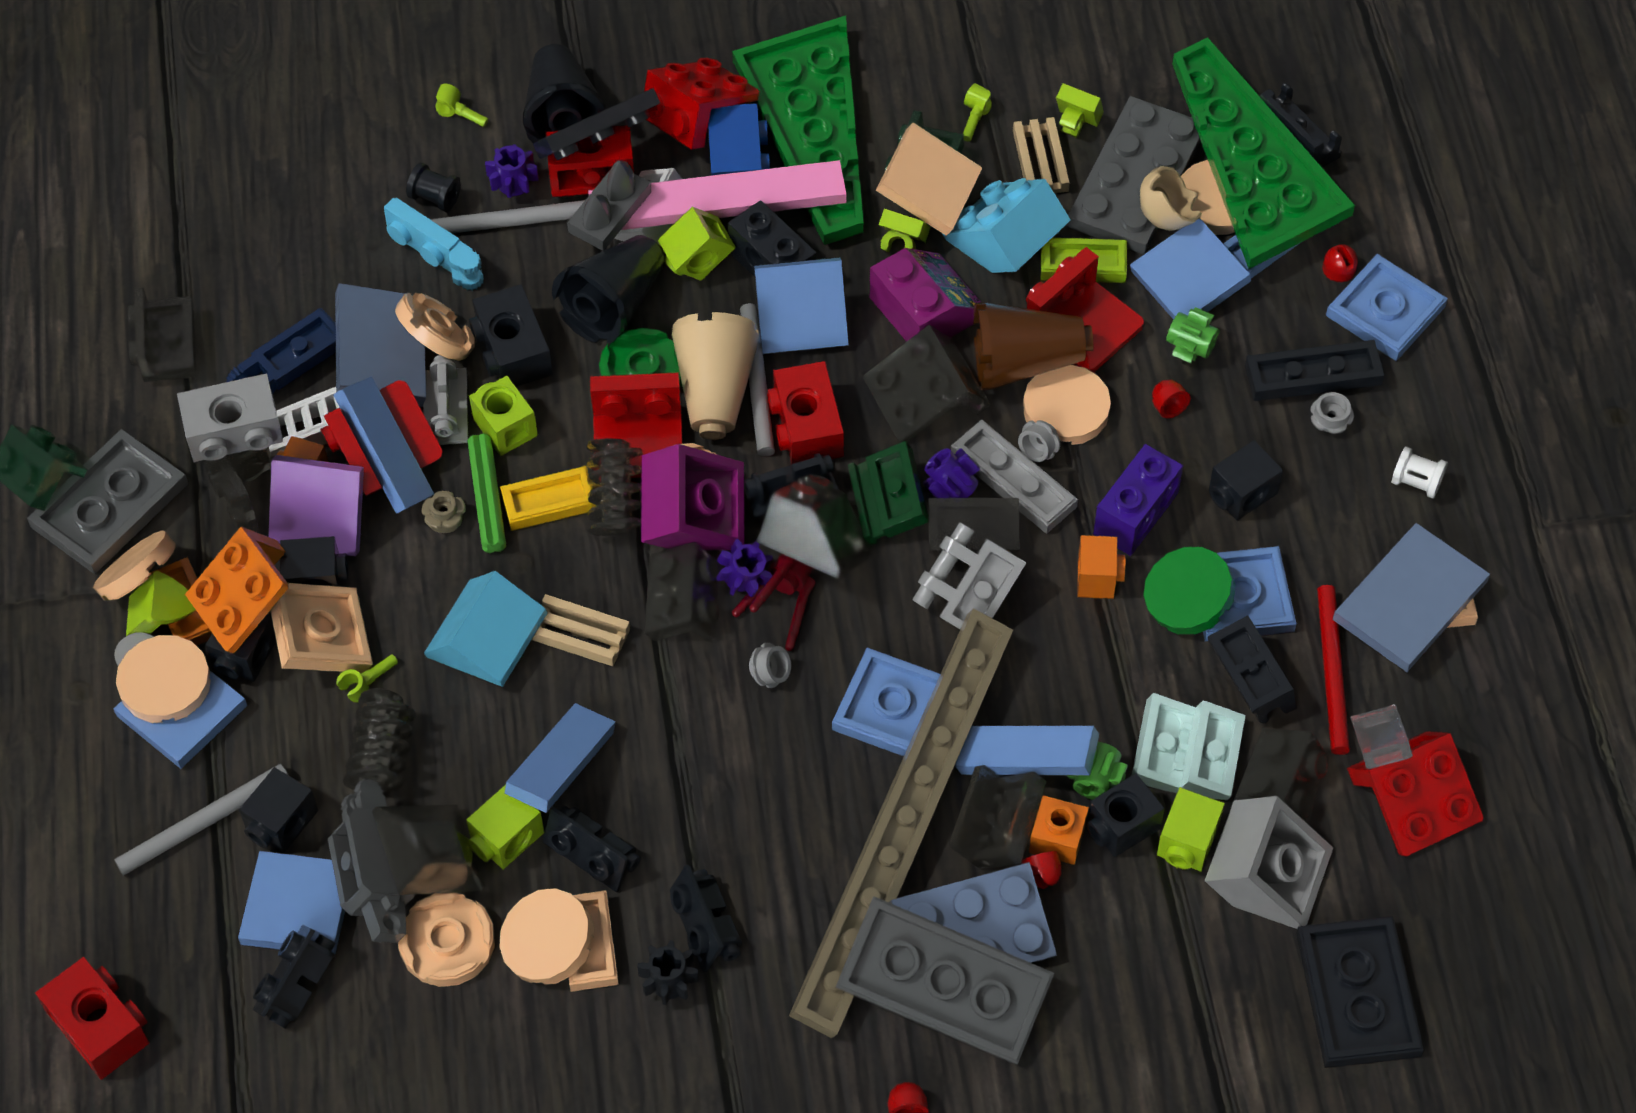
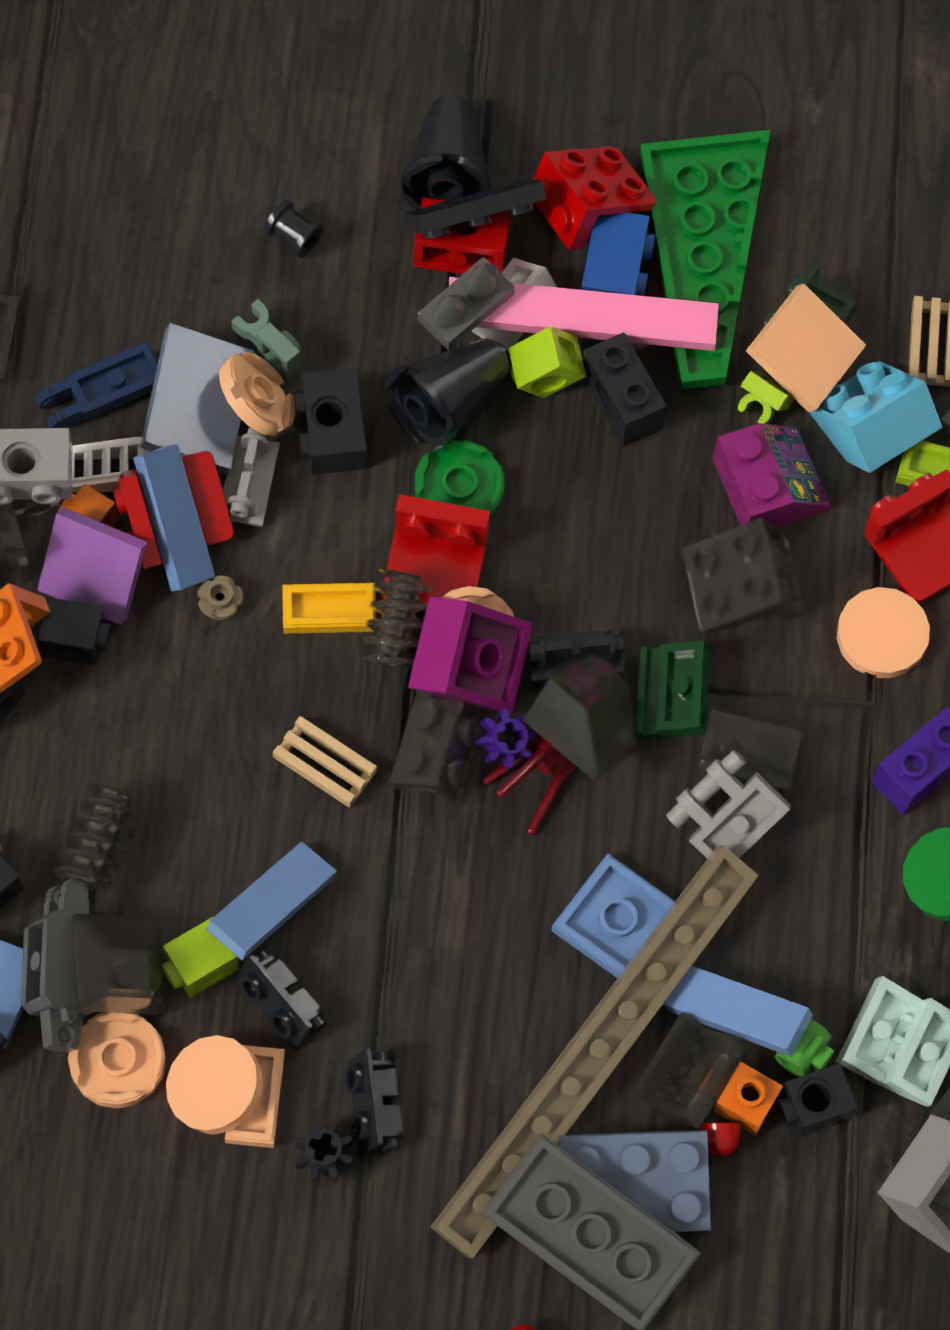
camera: 10 degrees right, 10 degrees up
light nougat tile [270,583,373,673] -> none
lime hand [336,654,398,703] -> none
medium azure hinge [384,197,484,291] -> none
medium azure slope [424,571,548,687] -> none
light grey bar [430,200,585,234] -> none
lime hand [435,84,489,127] -> none
bright green axle [467,433,506,553] -> none
lime brick [469,375,538,456] -> none
dark purple gear [485,144,539,198] -> none
tan cone [672,312,759,440] -> none
light grey bar [740,303,775,457] -> none
light grey plate [749,643,791,688] -> none
medium blue tile [754,258,848,354] -> none
red brick [767,361,844,464] -> none
dark purple gear [923,448,980,503] -> none
light grey tile [951,420,1078,534] -> none
lime hand [961,83,992,142] -> none
reddish brown cone [973,302,1093,390] -> none
light grey plate [1018,420,1061,462] -> none
orange plate [1077,535,1126,599] -> none
lime brick [1157,787,1225,872] -> none
none -> sand green plate [231,299,301,382]

